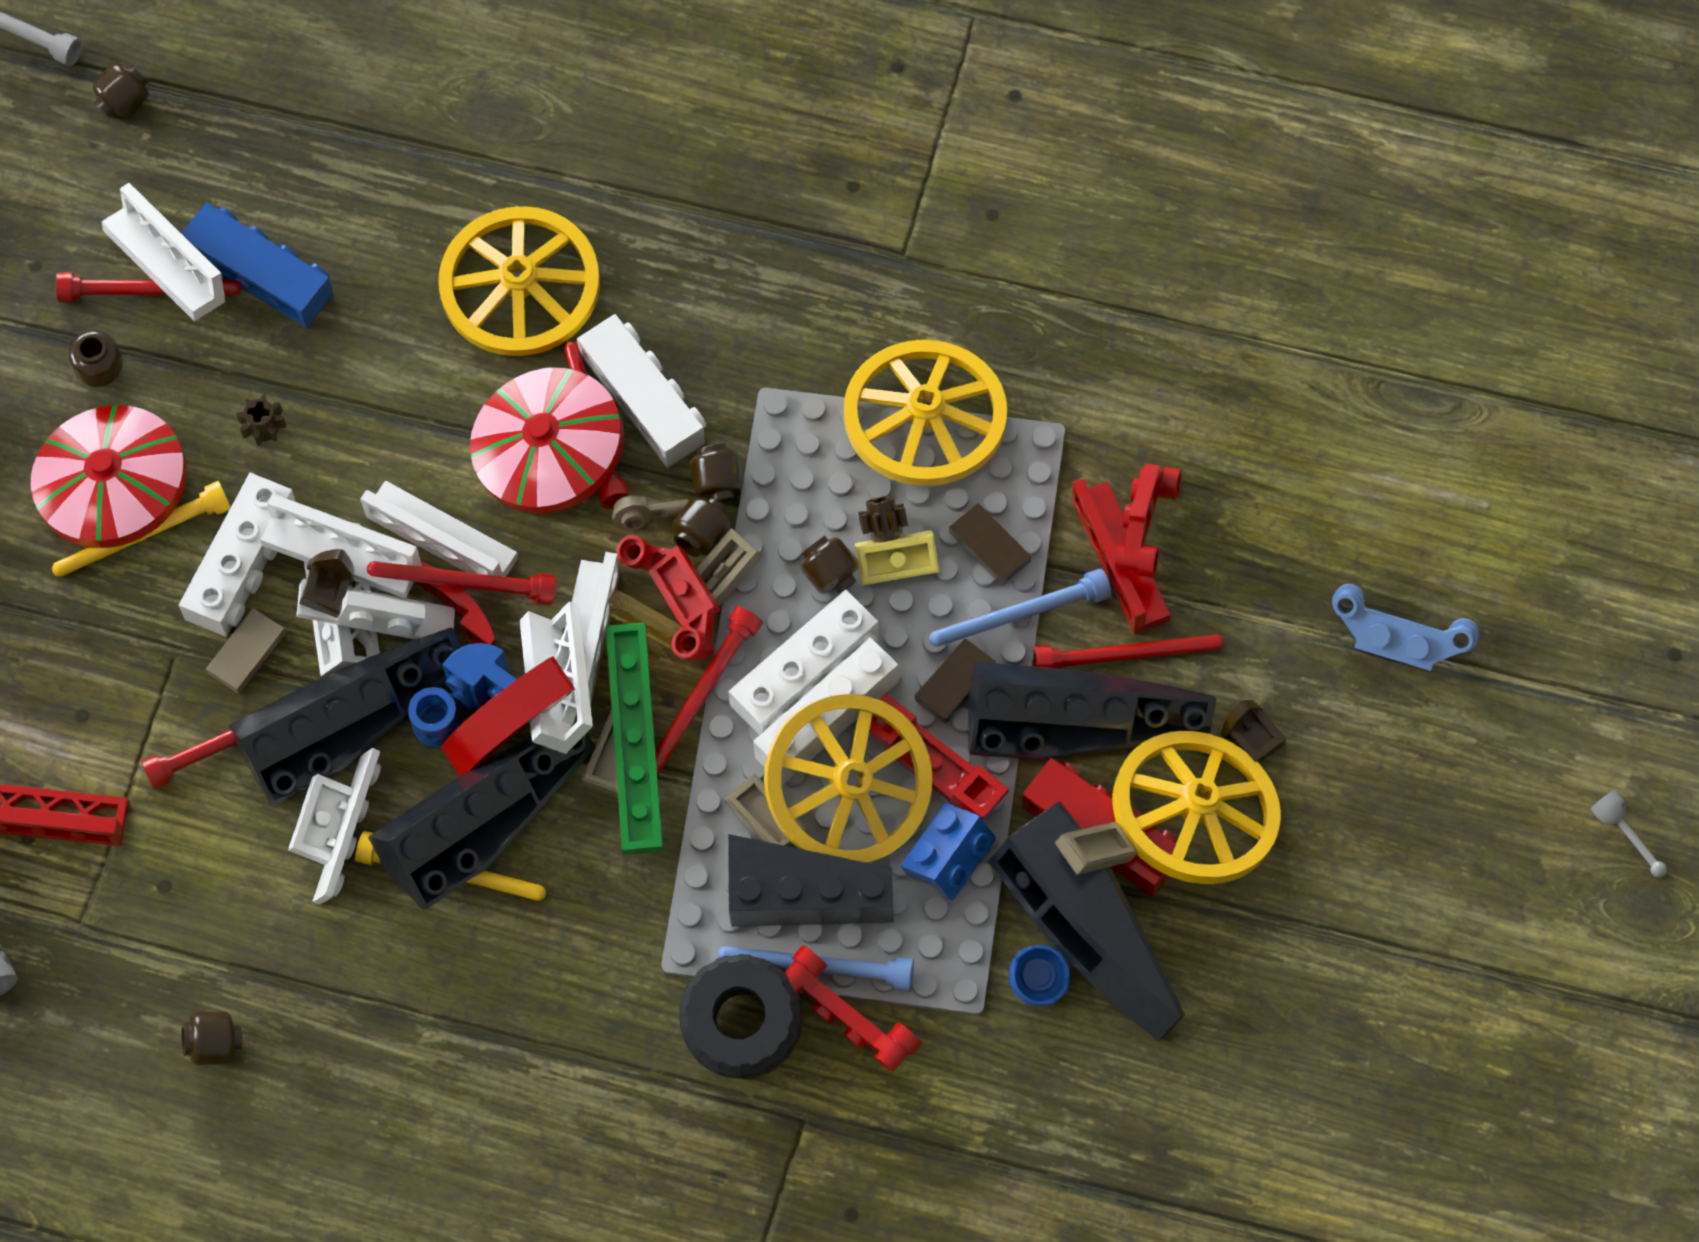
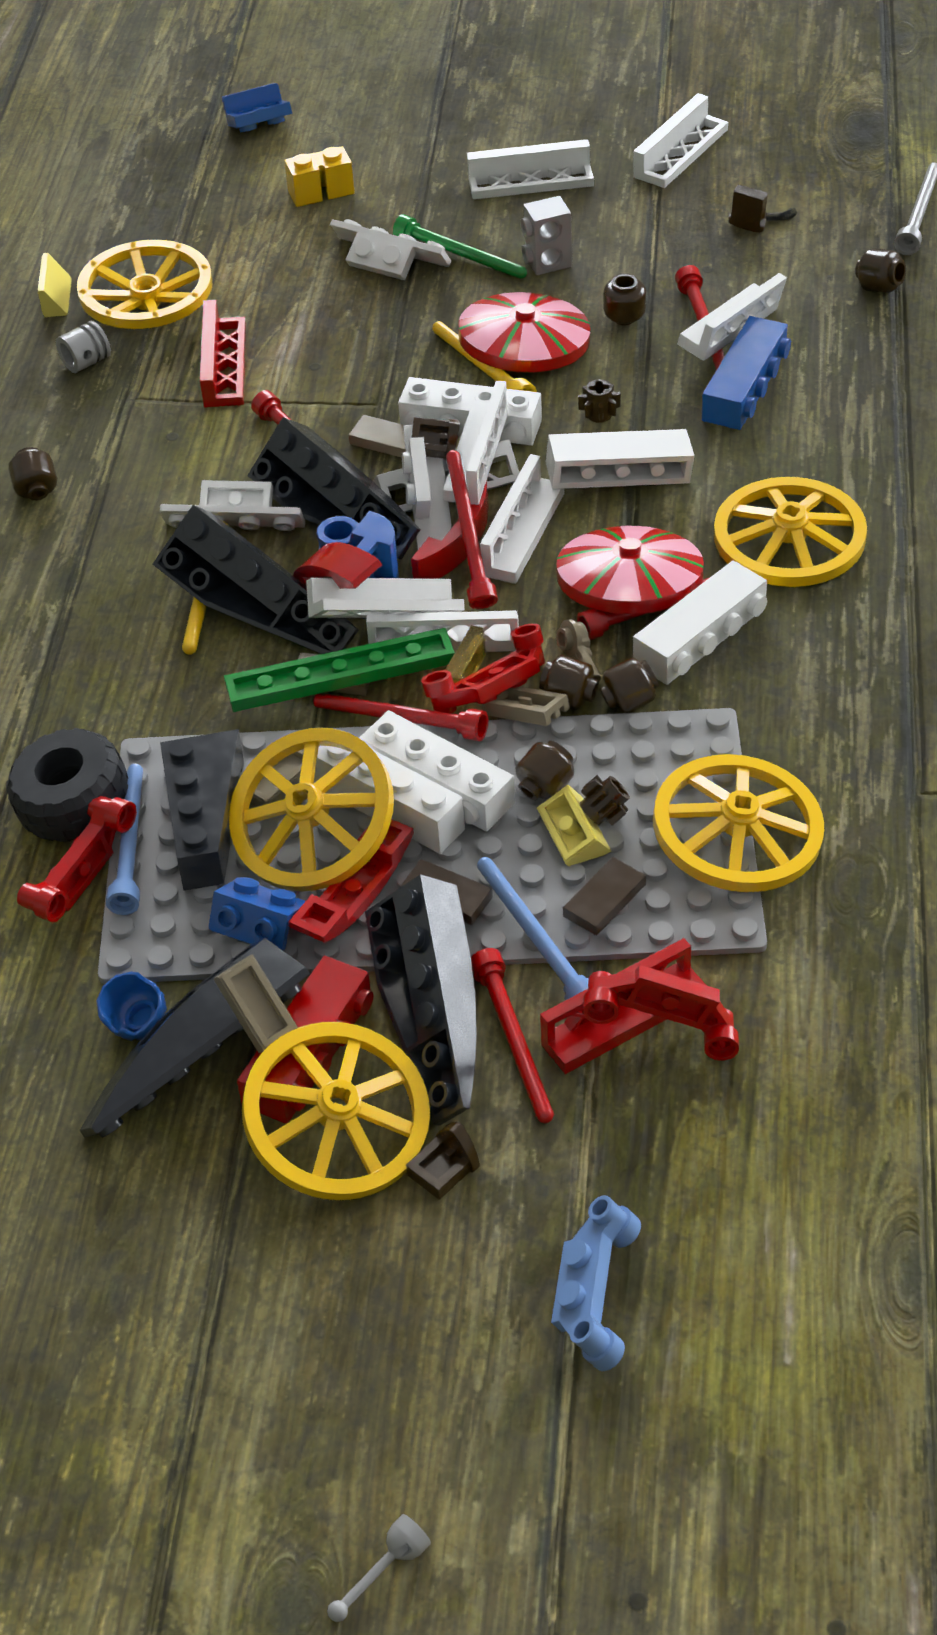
camera: 80 degrees right, 20 degrees down
none -> white brick [546,429,695,489]

